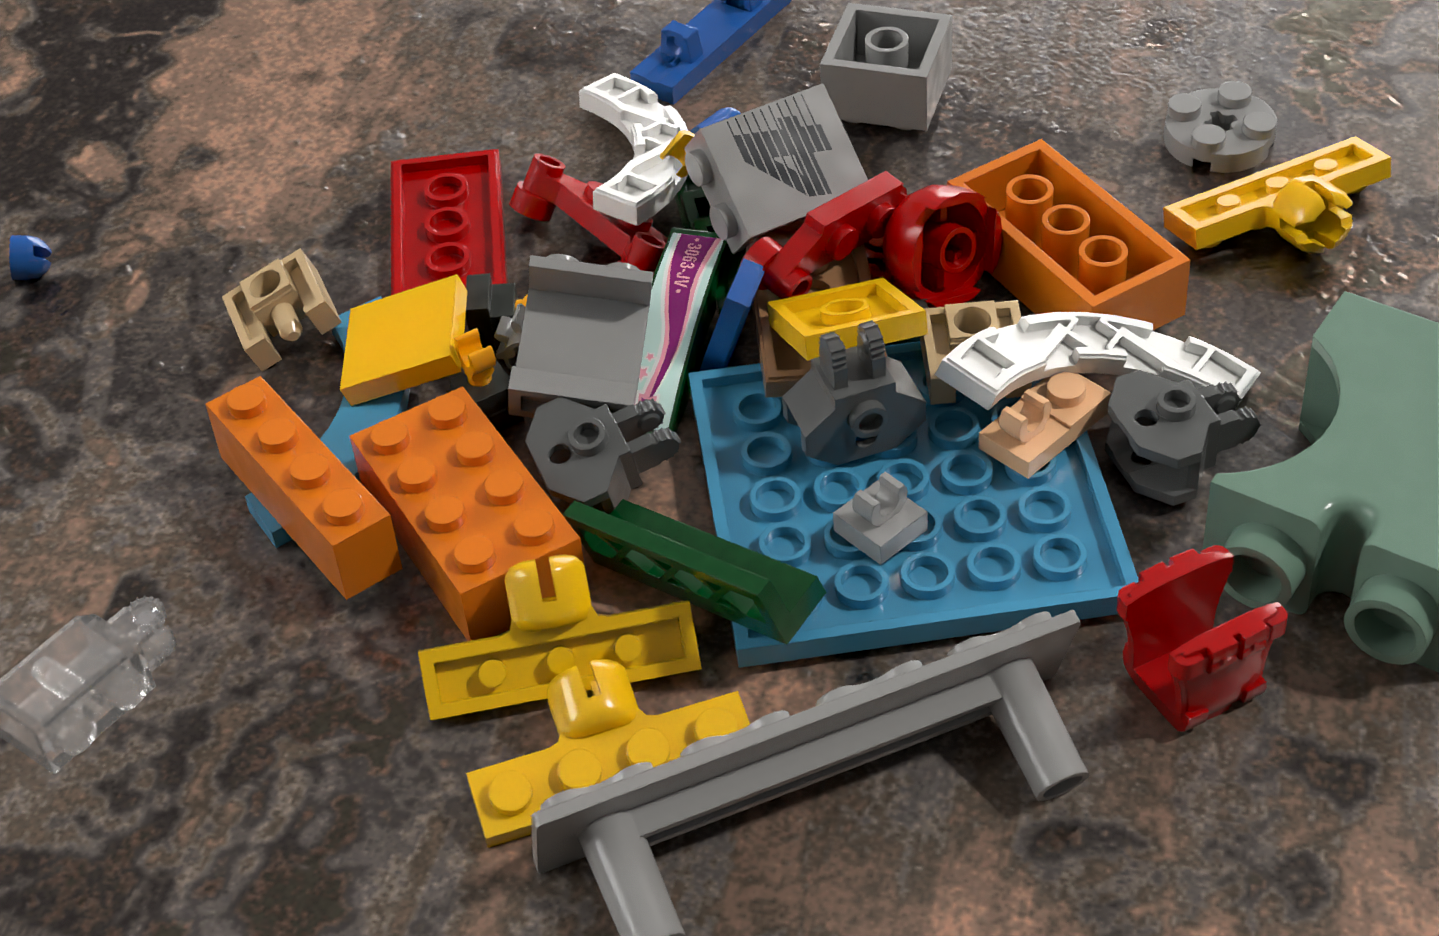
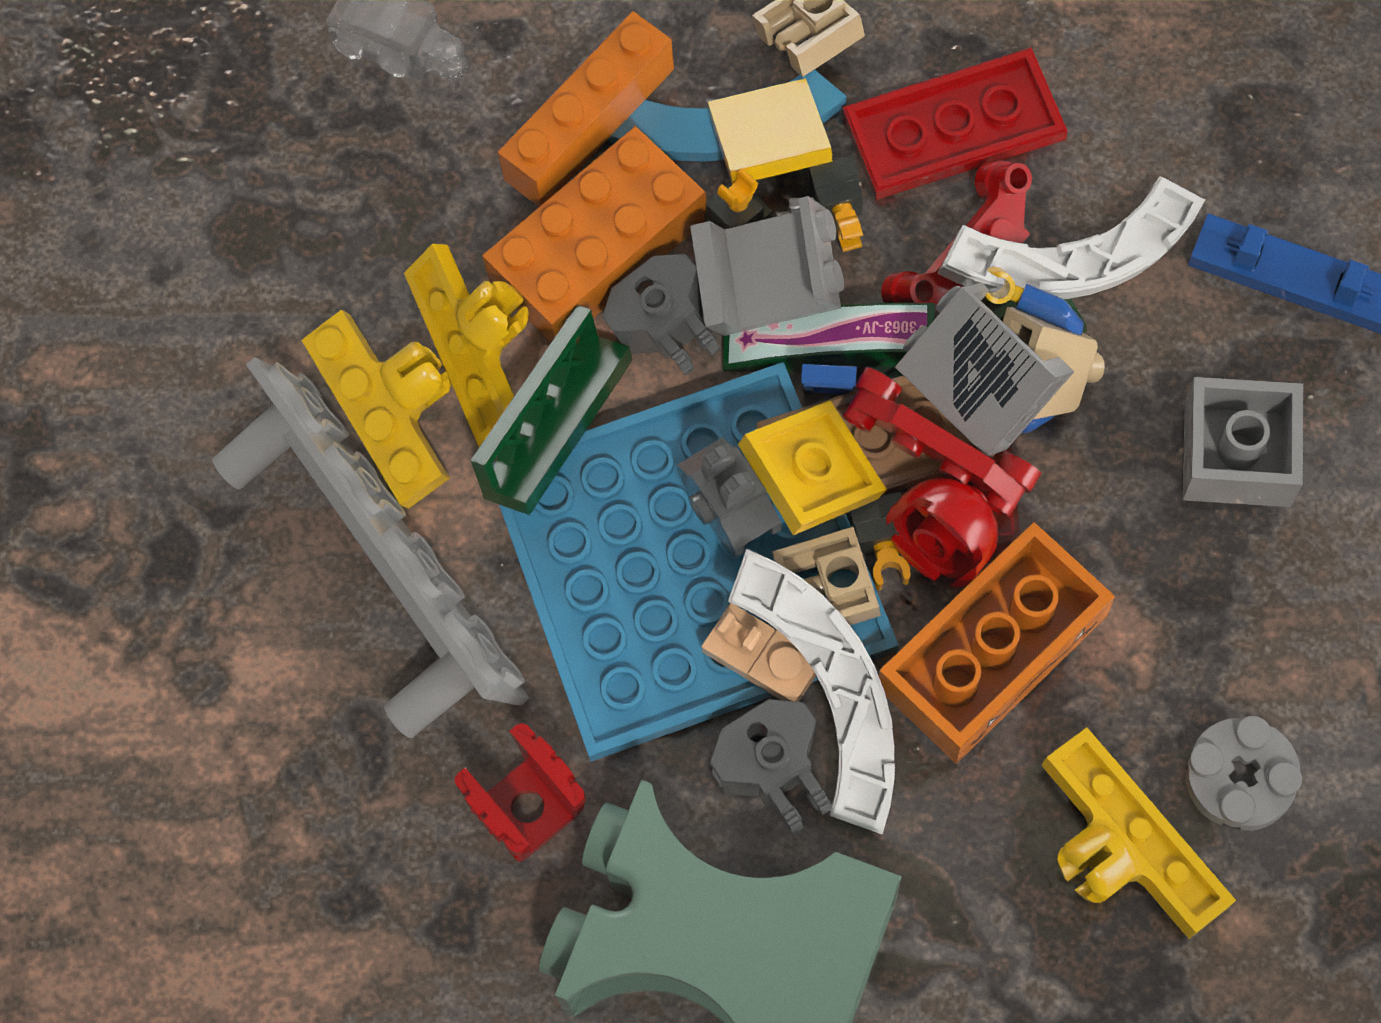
camera: 80 degrees right, 25 degrees up
light grey tile [833,472,928,565] -> none

